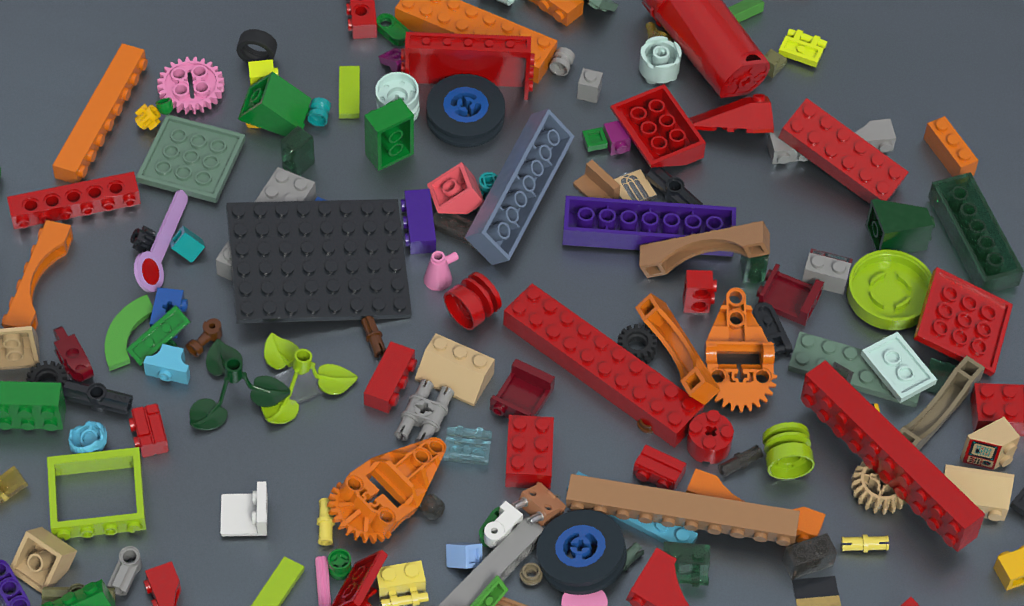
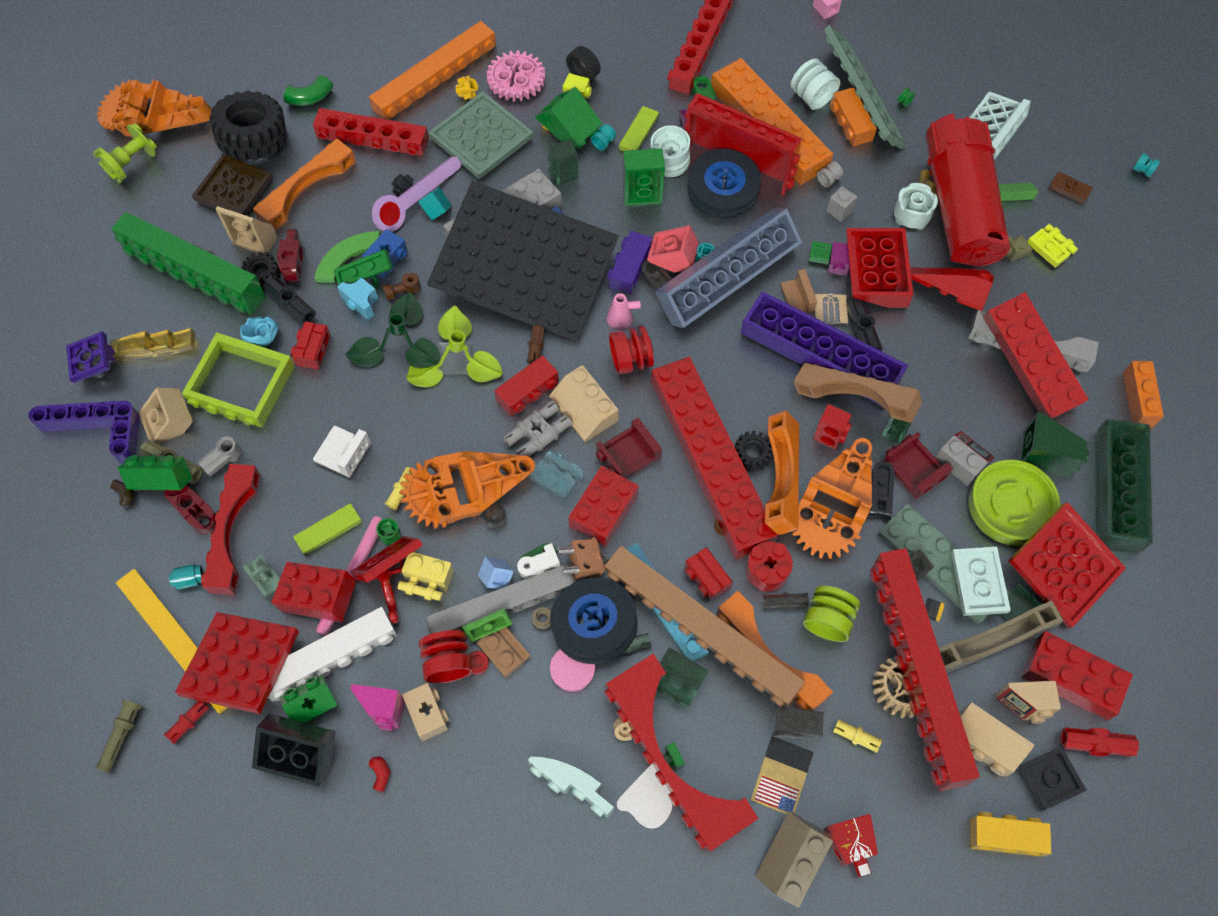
camera: 30 degrees right, 10 degrees up
green hinge [155,98,174,115] -> none

